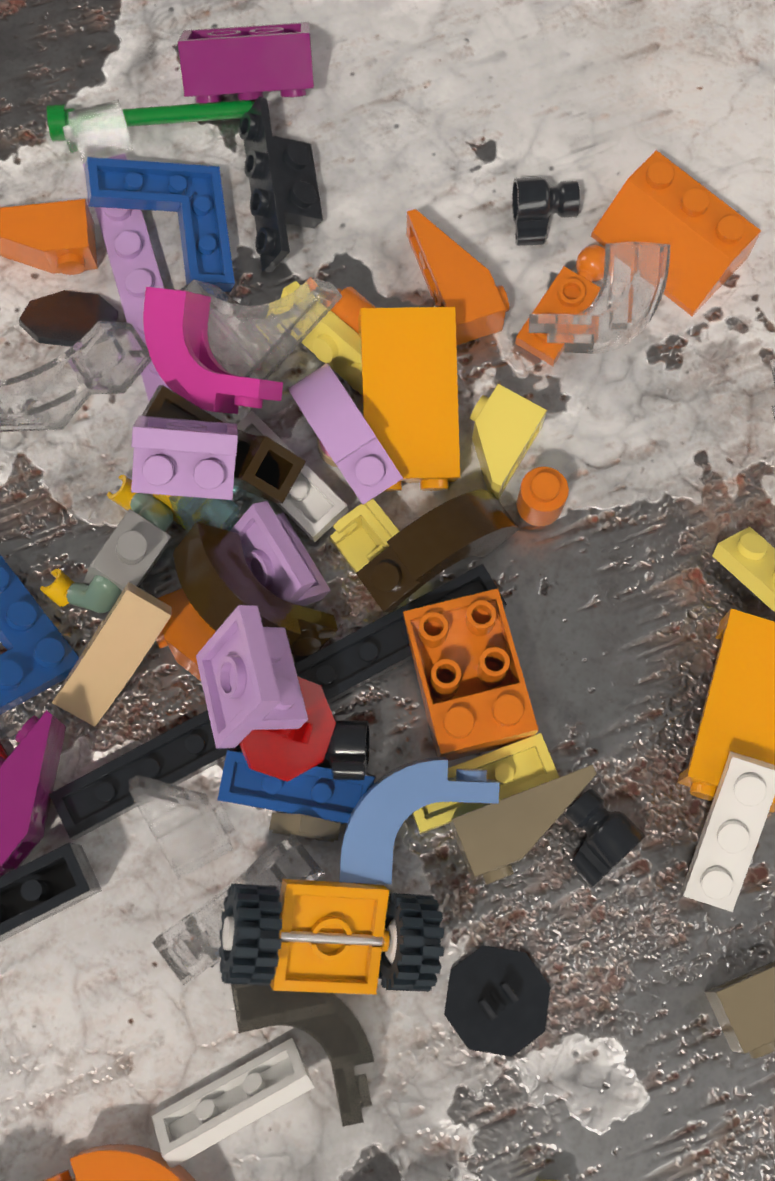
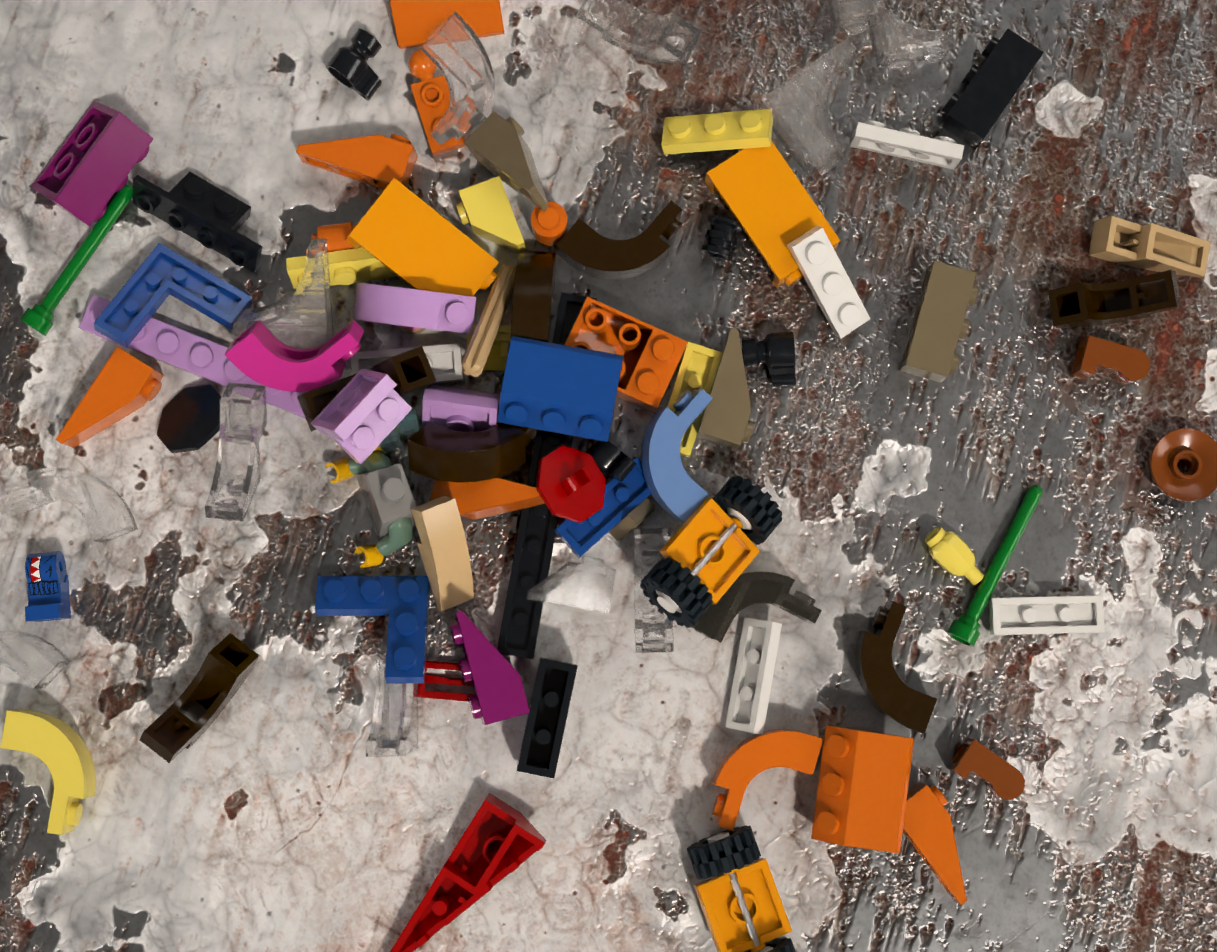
camera: 55 degrees left, 10 degrees up
clear brick [63,99,134,164] -> none
lavender bracket [196,605,308,748] -> none
black piece [444,945,551,1057] -> none
none -> tan axle [461,264,516,377]
none -> dark tan slope [464,111,549,212]
none -> blue slope [498,336,623,442]
none -> dark brown arch [556,200,682,280]
none -> black bush [701,216,743,261]

